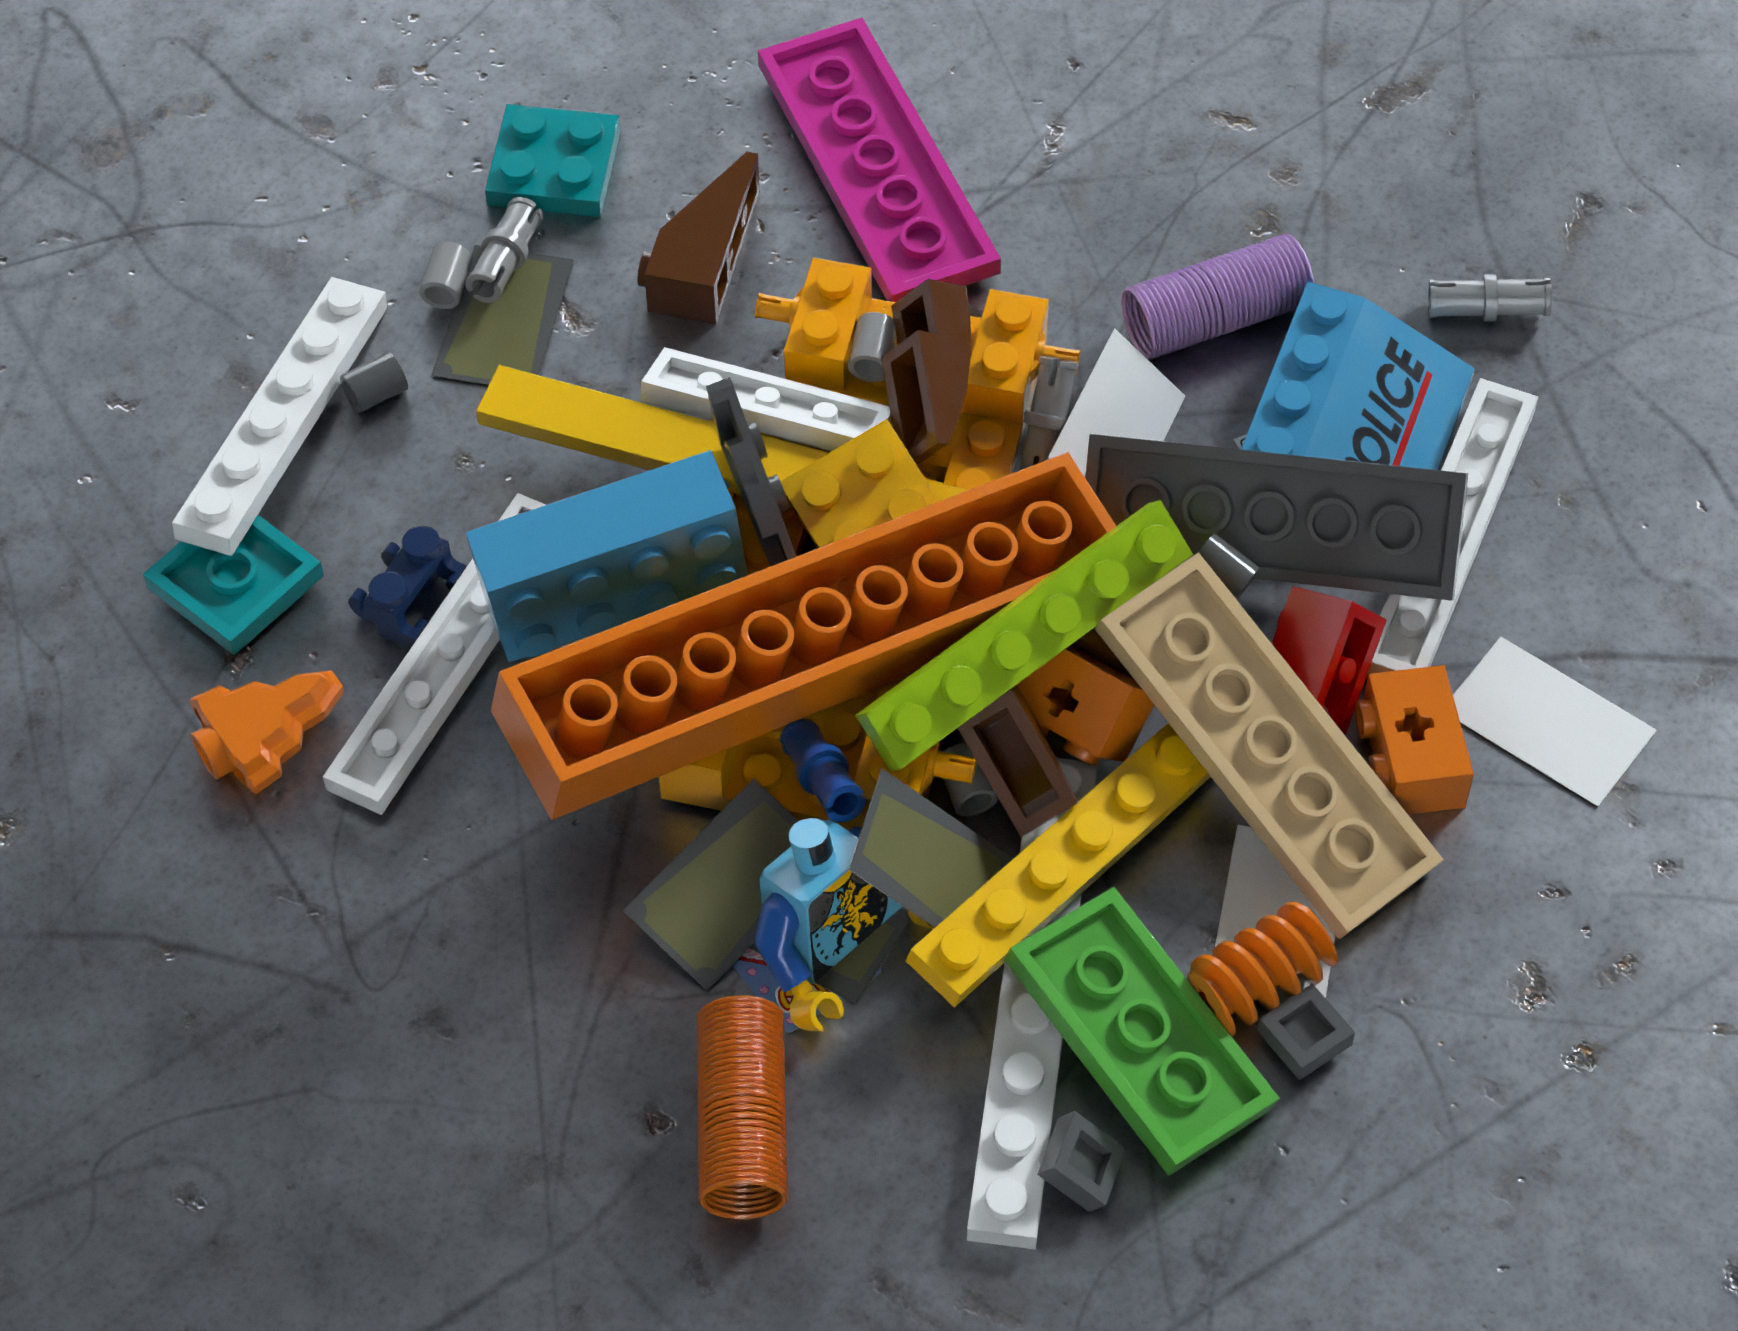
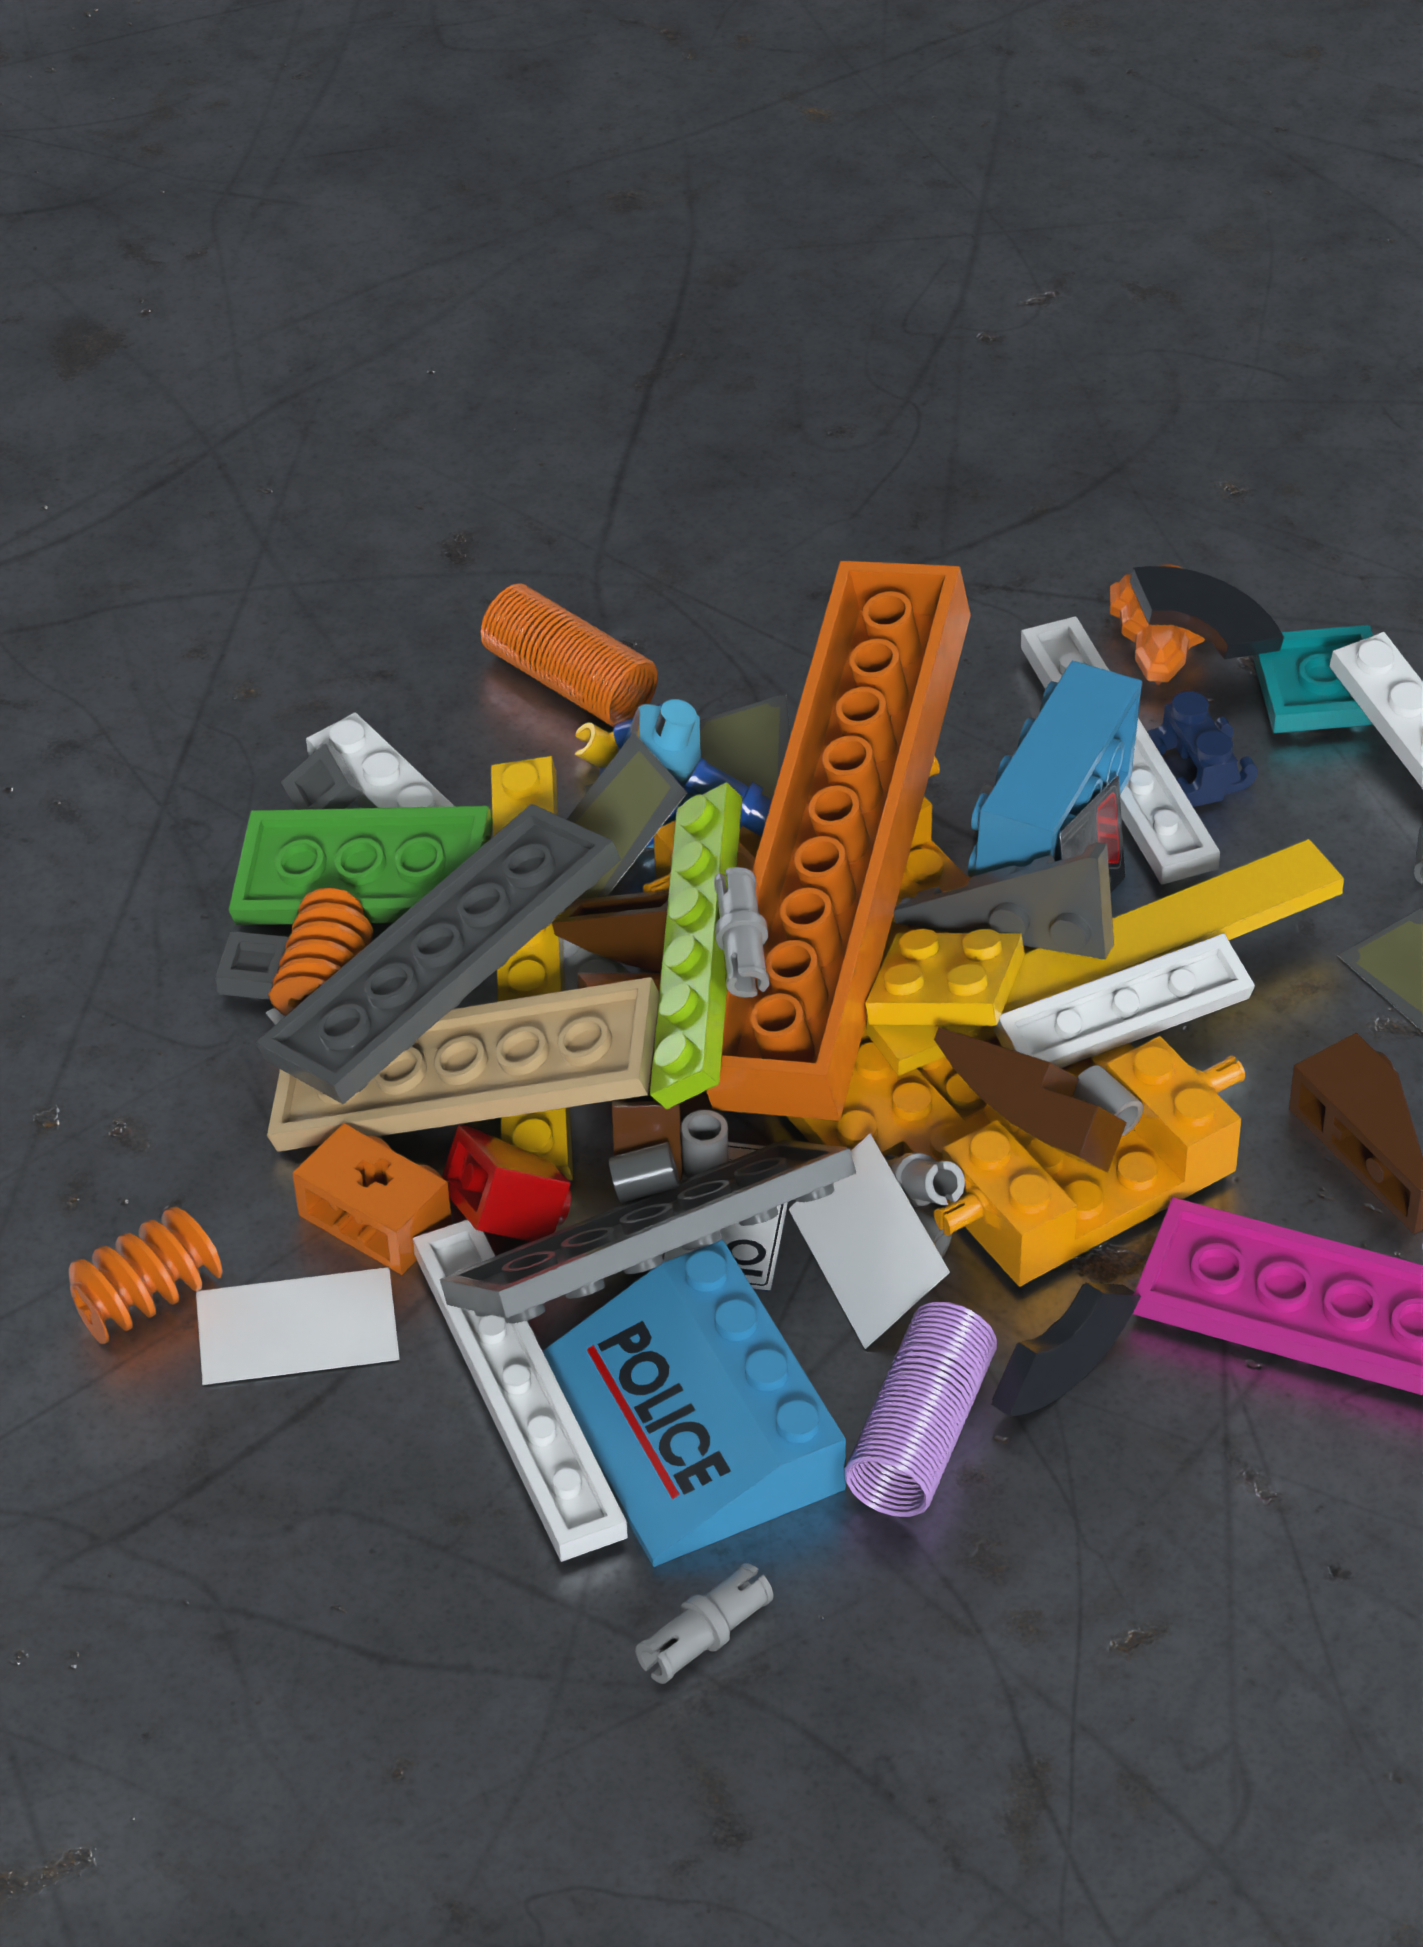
camera: 135 degrees right, 10 degrees down
none -> orange piece [69,1207,222,1344]
none -> dark grey plate [256,804,621,1104]
none -> light grey pin [714,867,769,998]
none -> black tile [991,1282,1141,1416]
none -> black tile [1130,566,1284,660]

